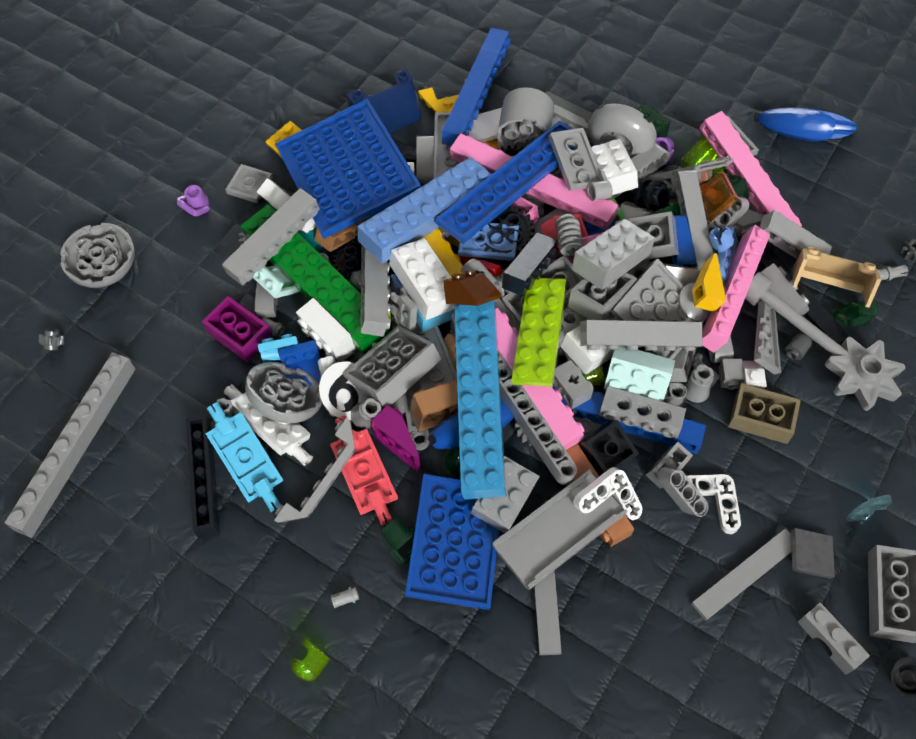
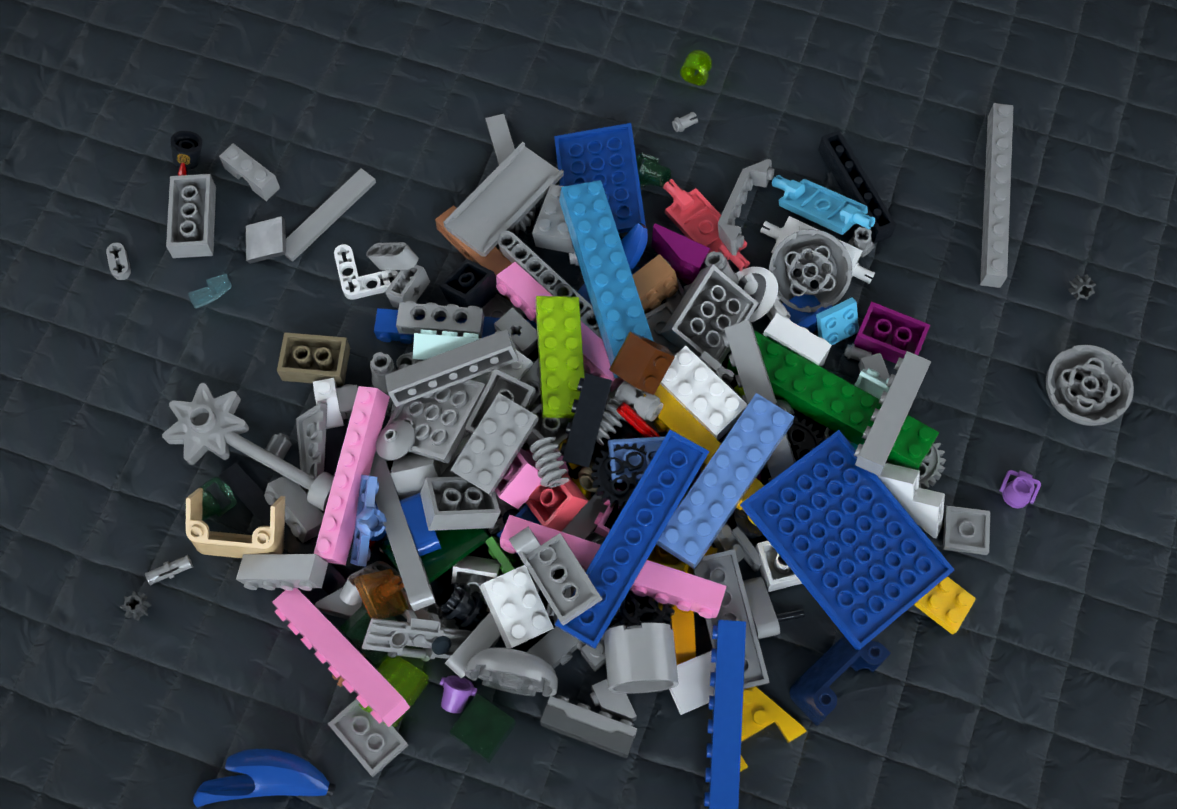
camera: 165 degrees right, 5 degrees up
white beam [574,467,642,520] -> none
yellow slope [692,253,726,312] -> none

